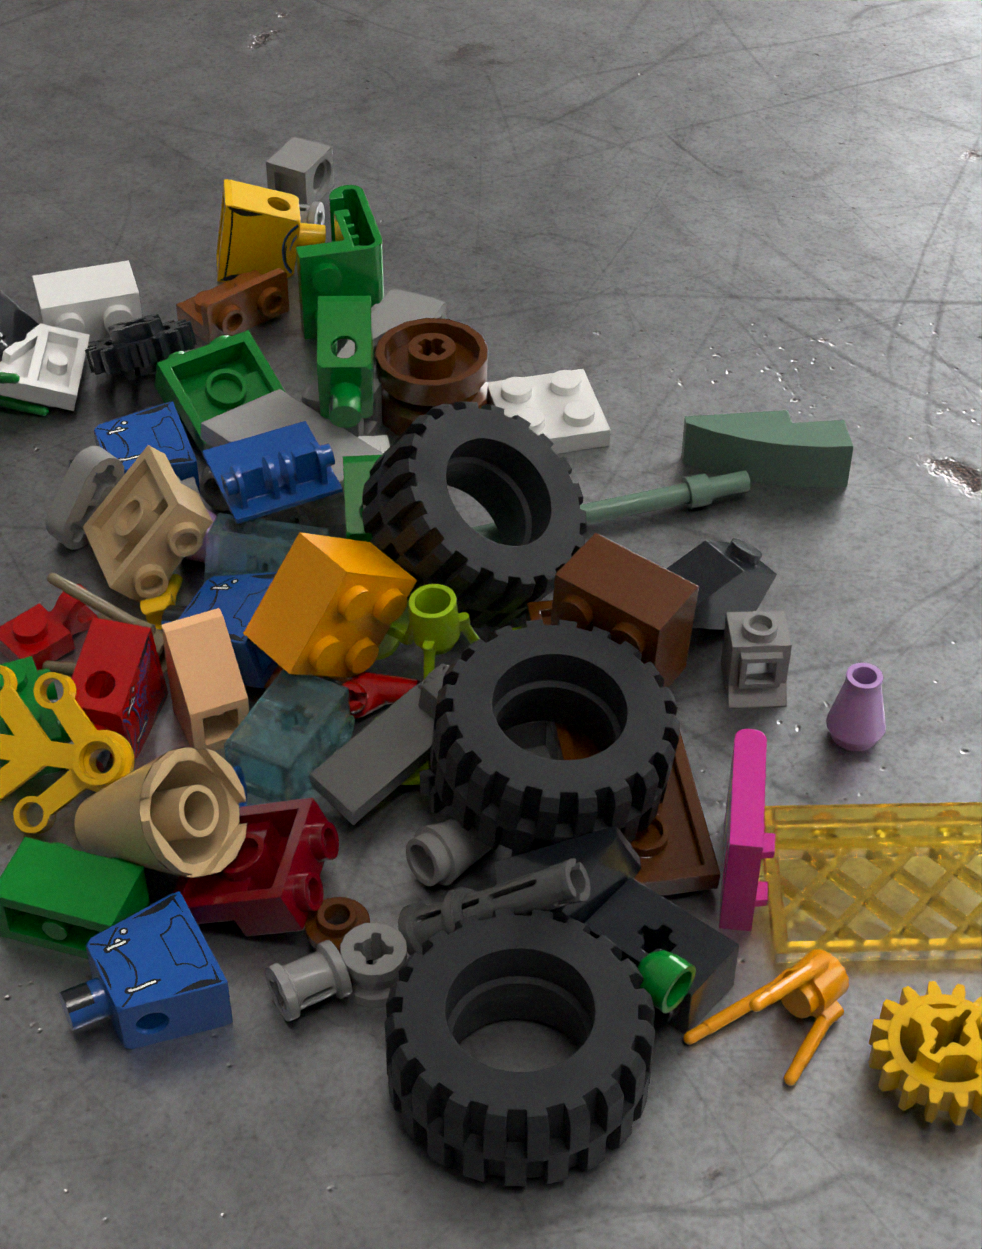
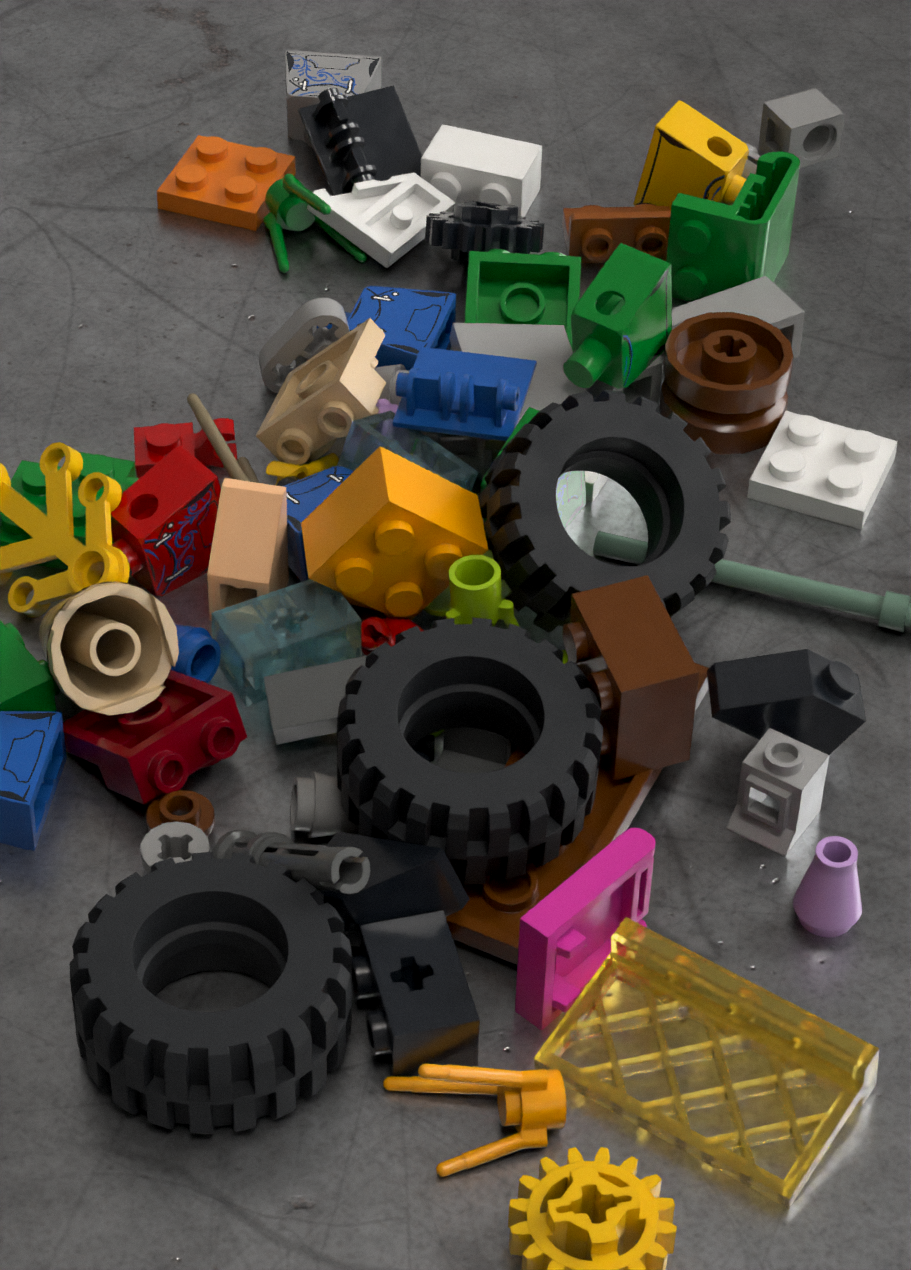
camera: 35 degrees right, 0 degrees up
light grey bush [265,940,352,1022] -> none
green hinge [638,950,696,1013] -> none

